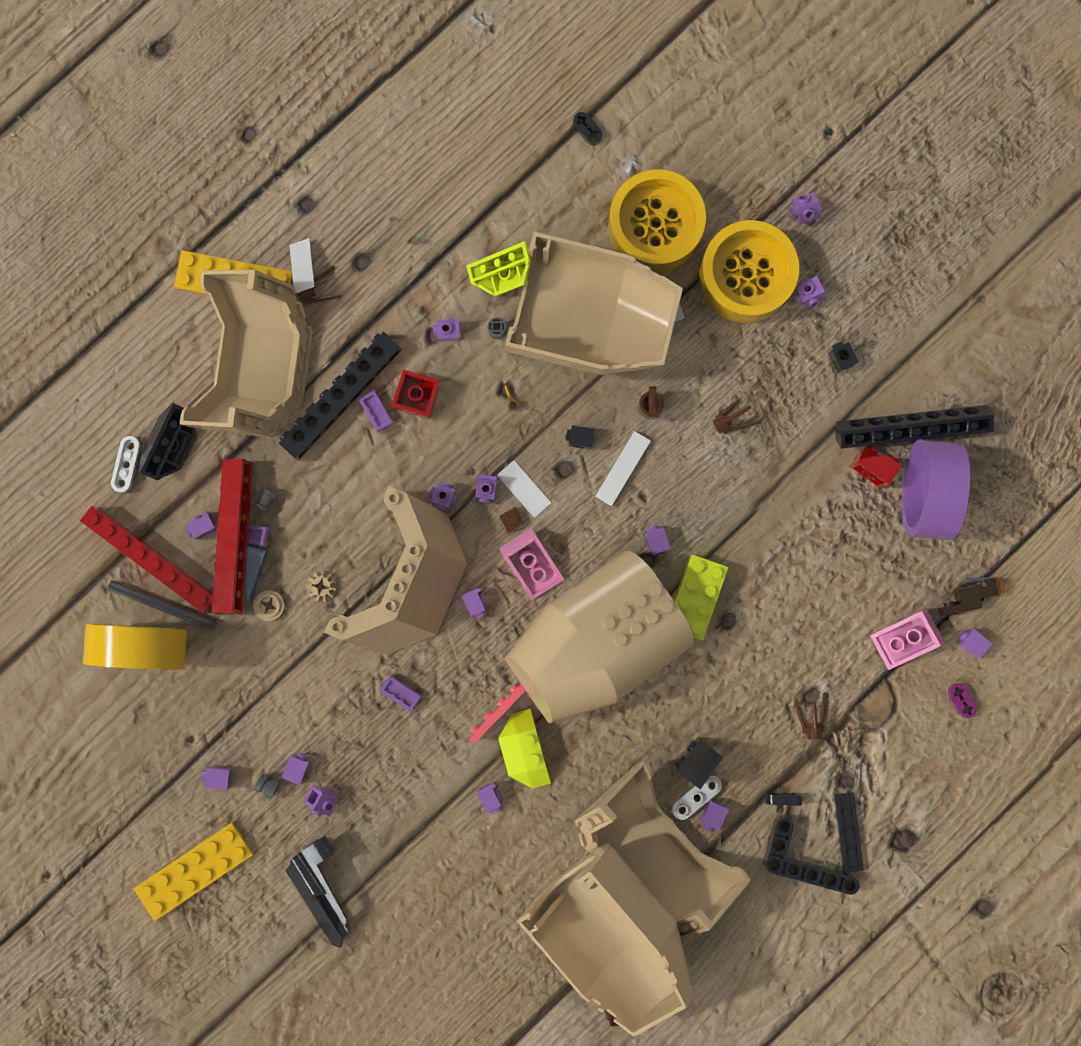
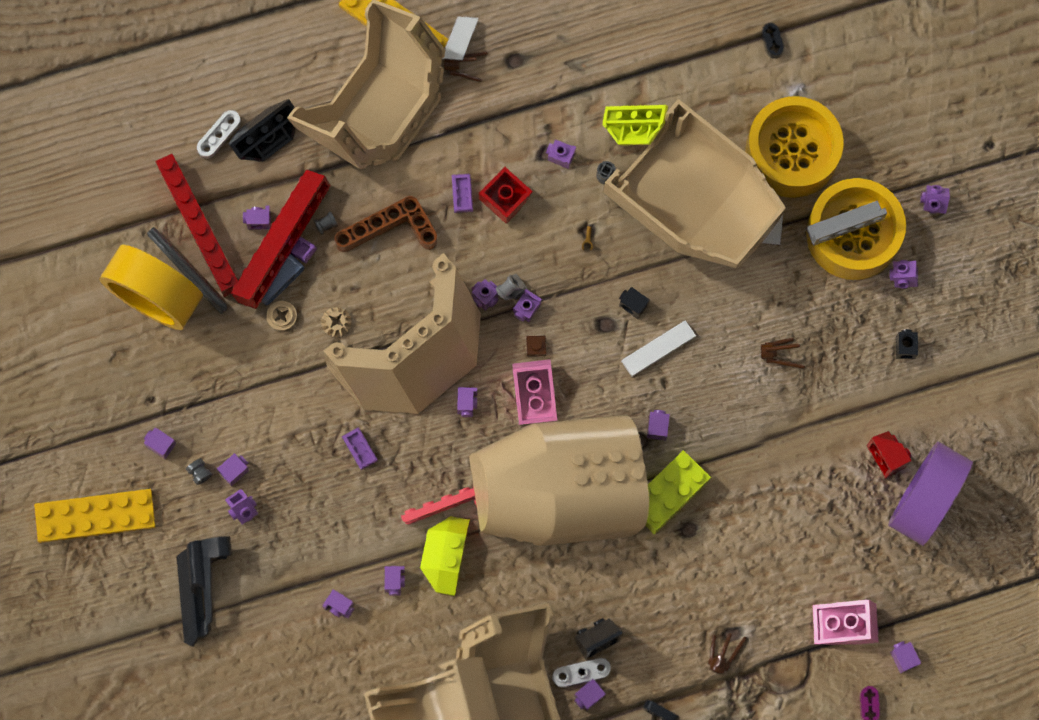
camera: 25 degrees right, 10 degrees down
black brick [279,331,402,461] -> none
white sticker [497,461,551,518] -> none
reddish brown piece [637,386,664,420] -> none
black brick [835,405,994,449] -> none
dark brown plate [938,577,1005,615] -> none
none -> medium lavender brick [322,589,354,618]
none -> dark orange beam [335,196,437,252]
none -> light grey piece [496,274,528,300]
none -> light grey fence [806,200,887,246]

